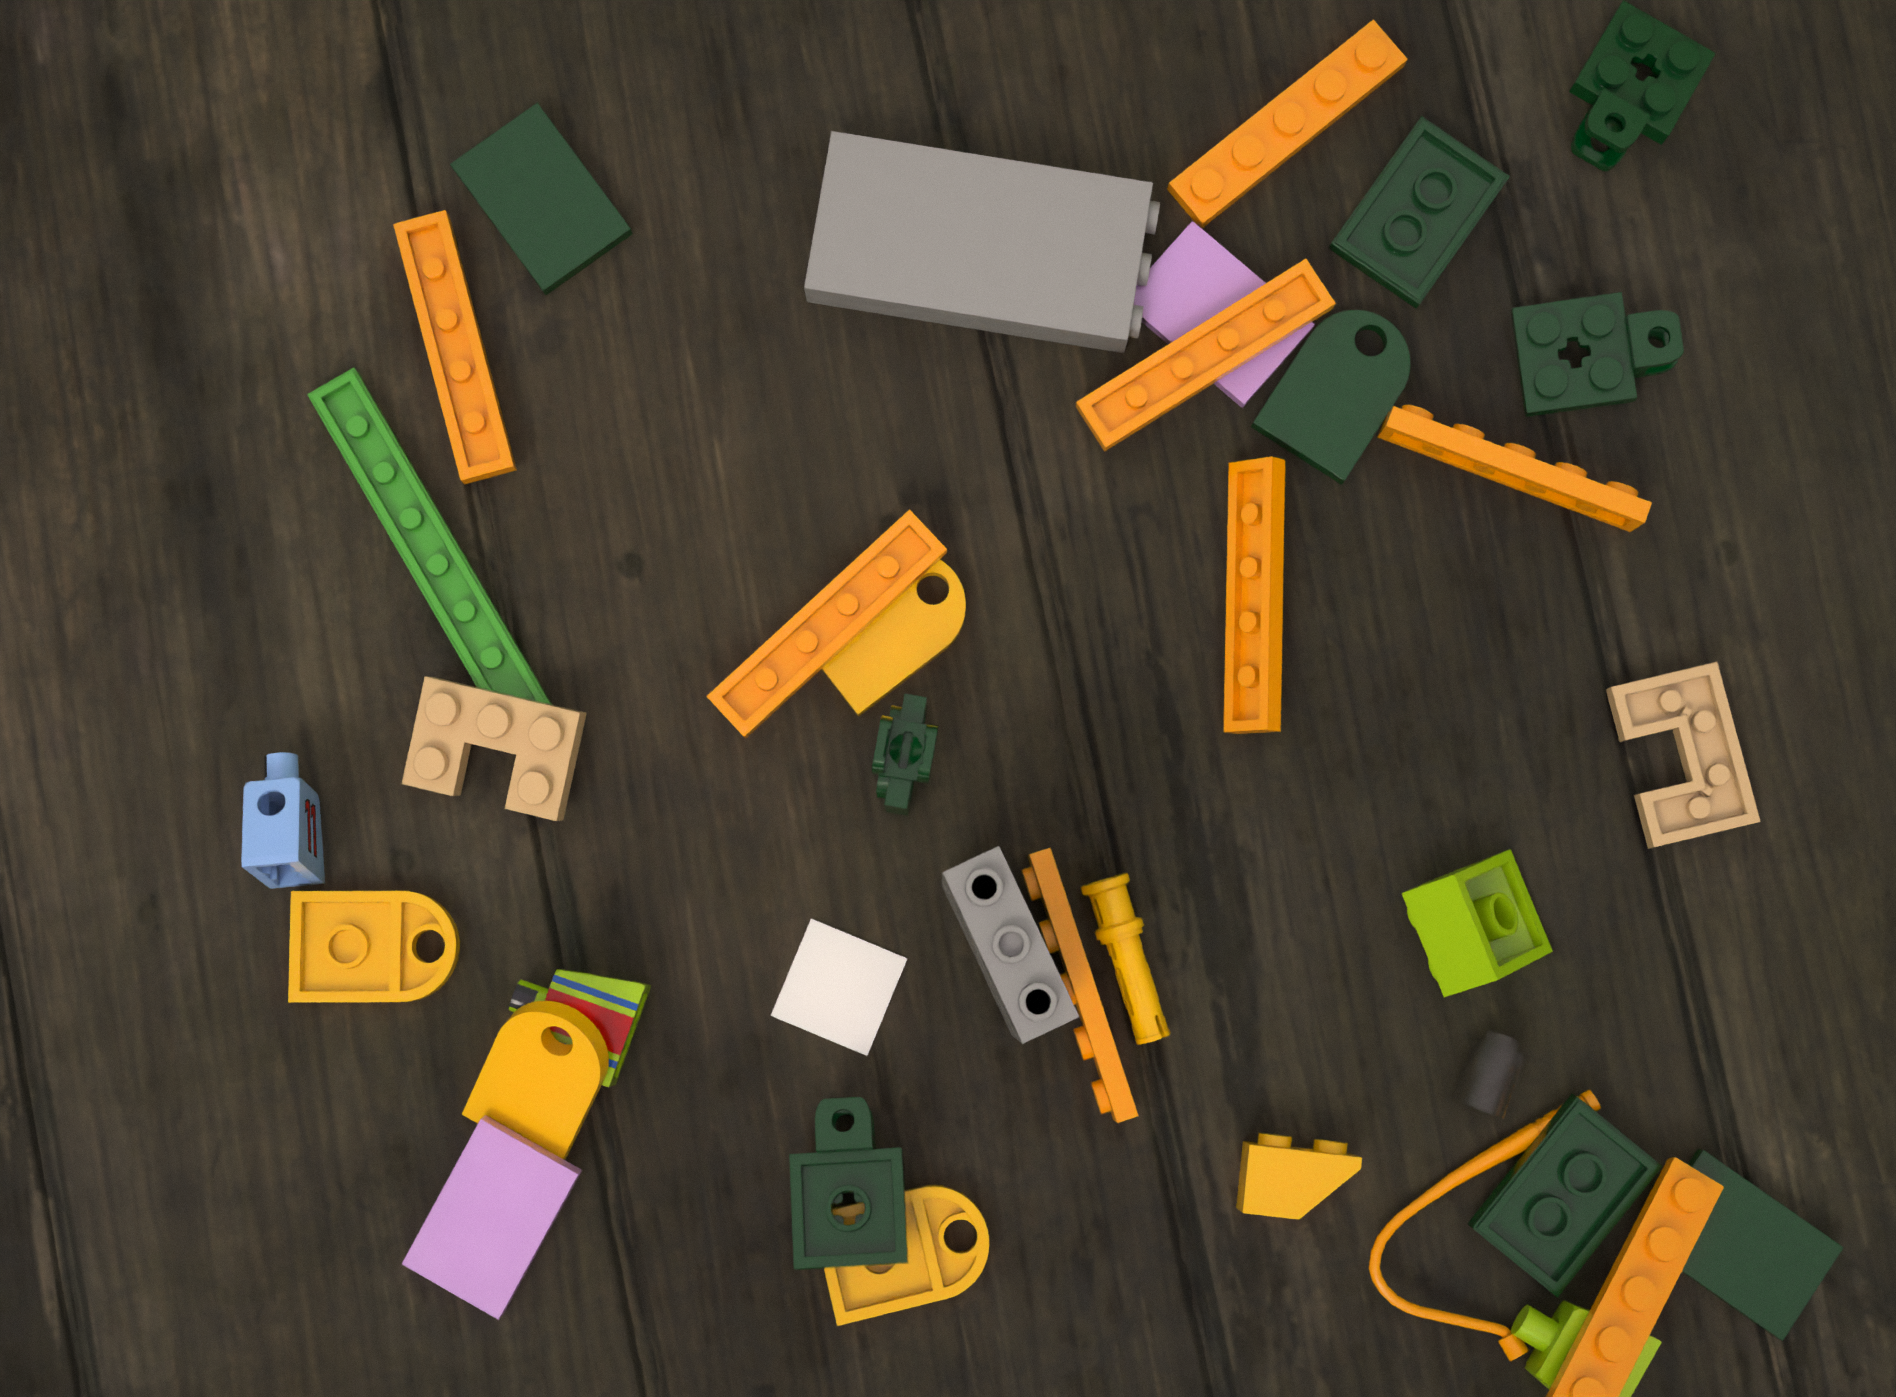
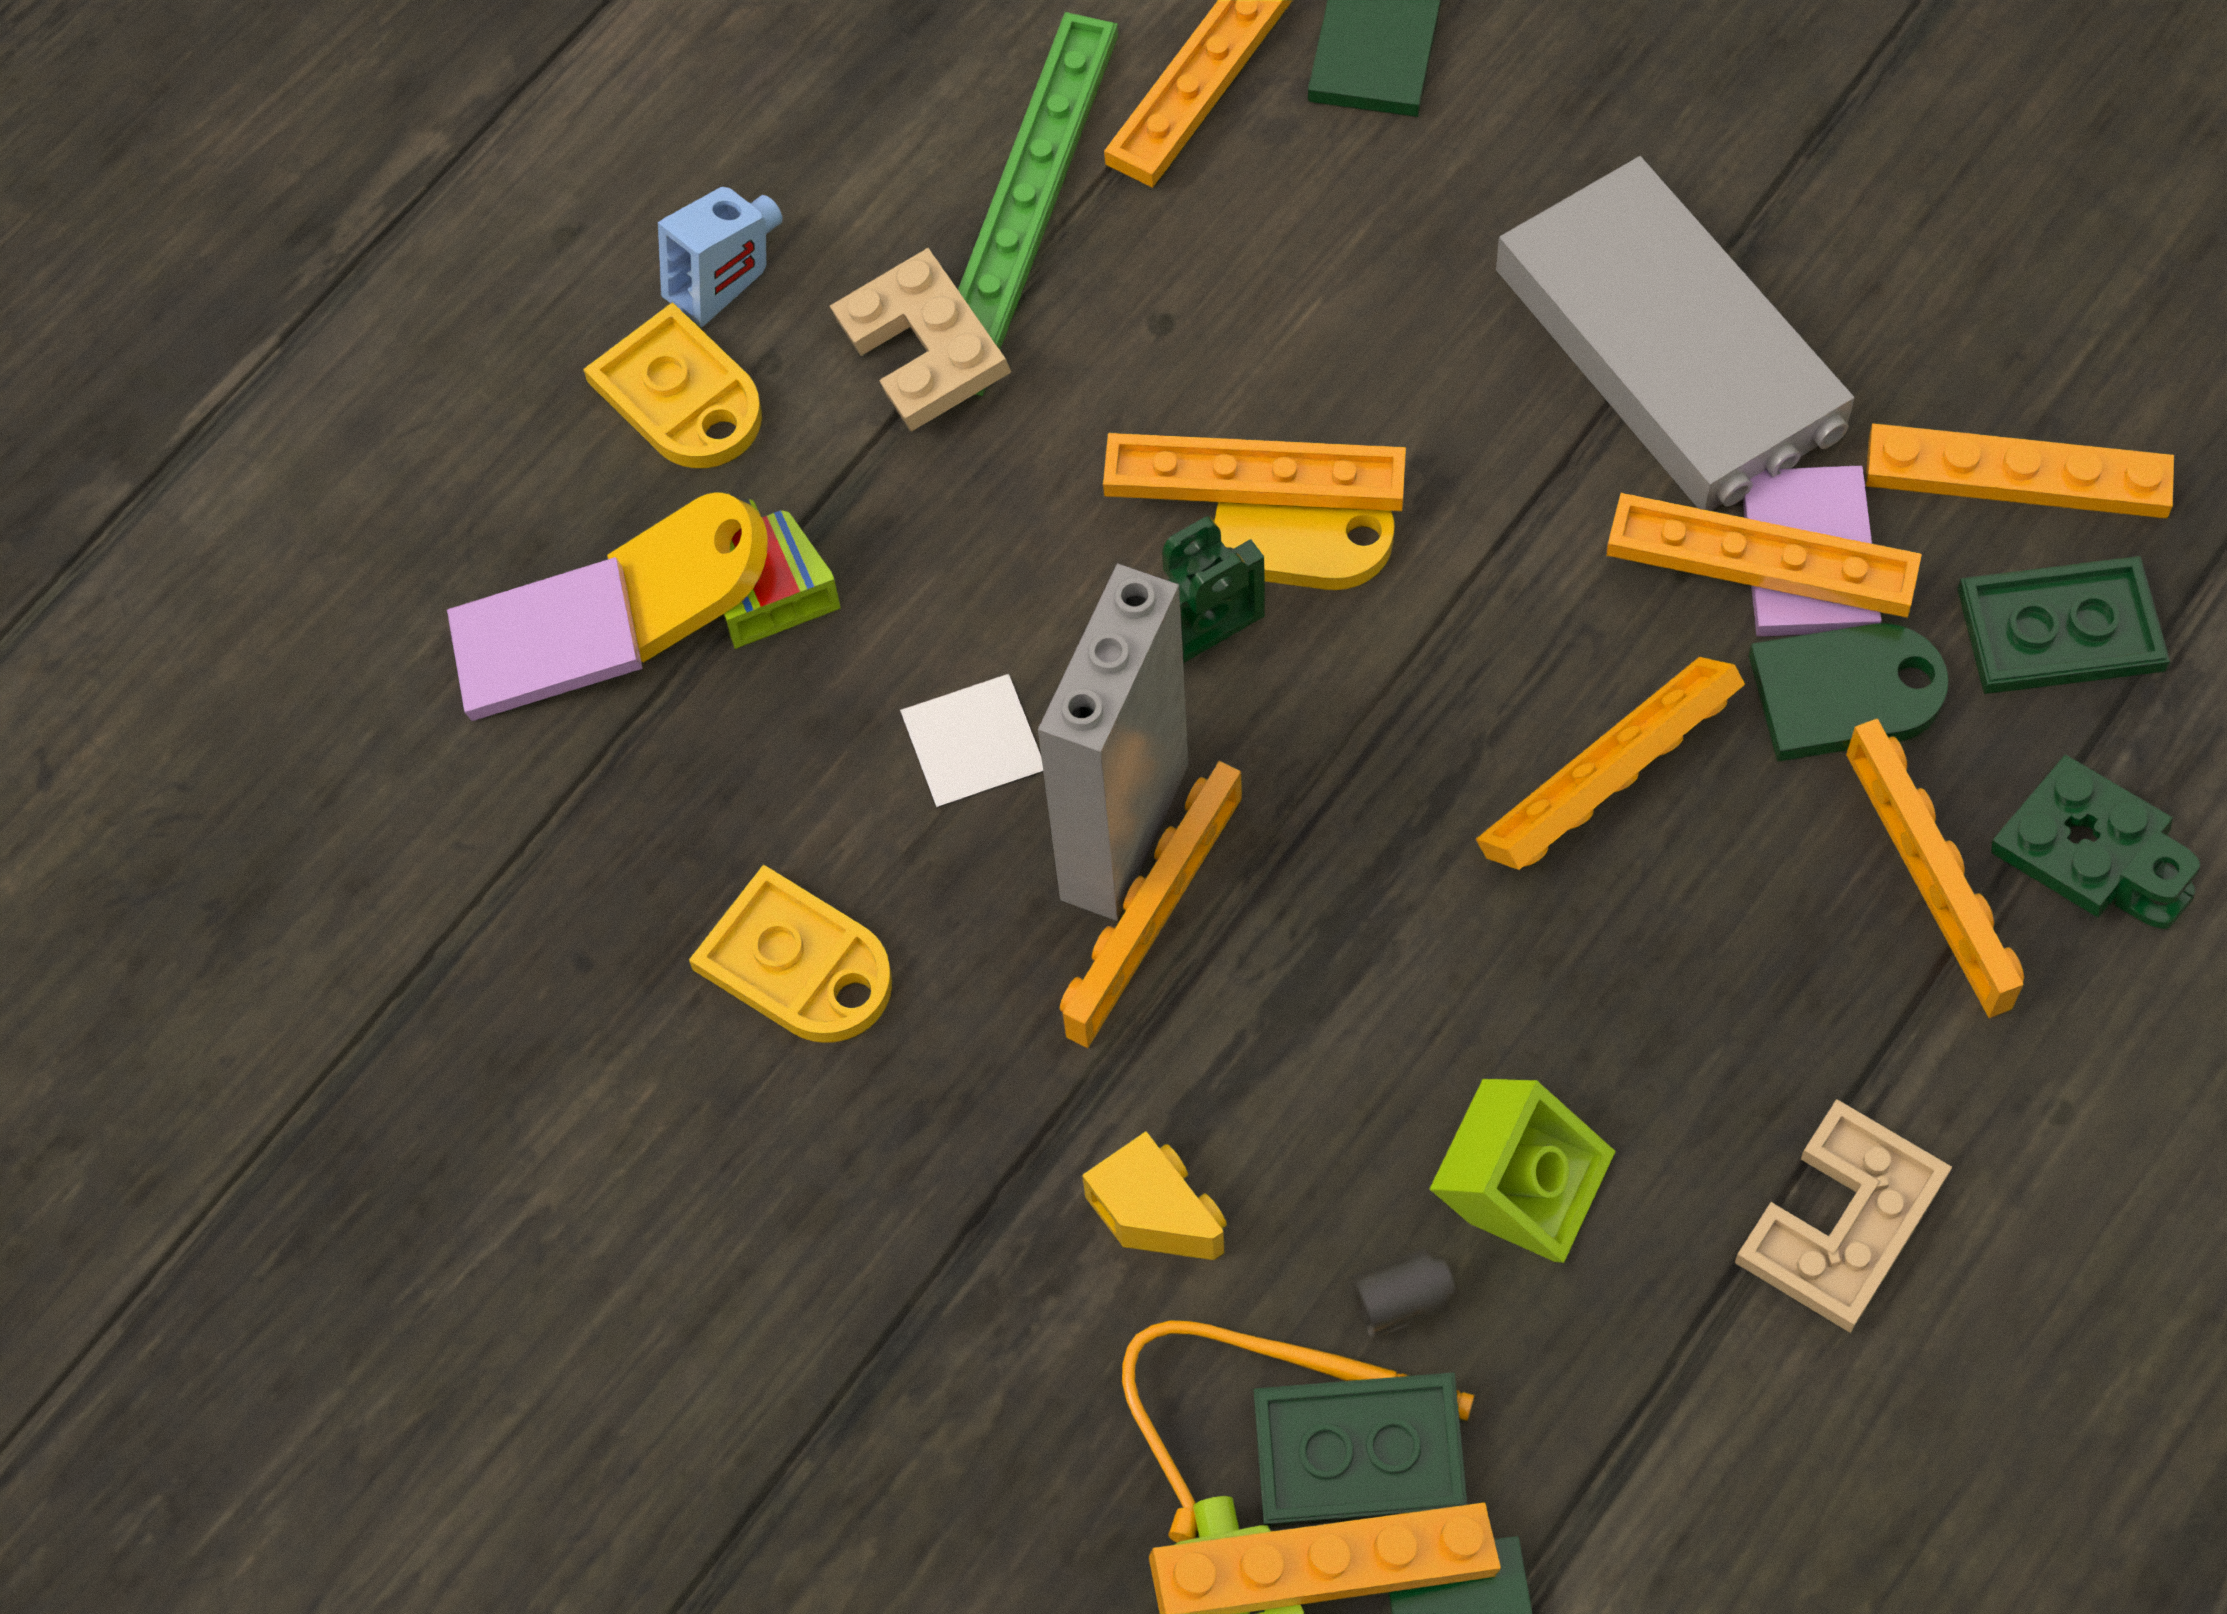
camera: 55 degrees right, 20 degrees down
dark green plate [789,1097,909,1270] -> none
yellow pin [1081,873,1171,1045] -> none

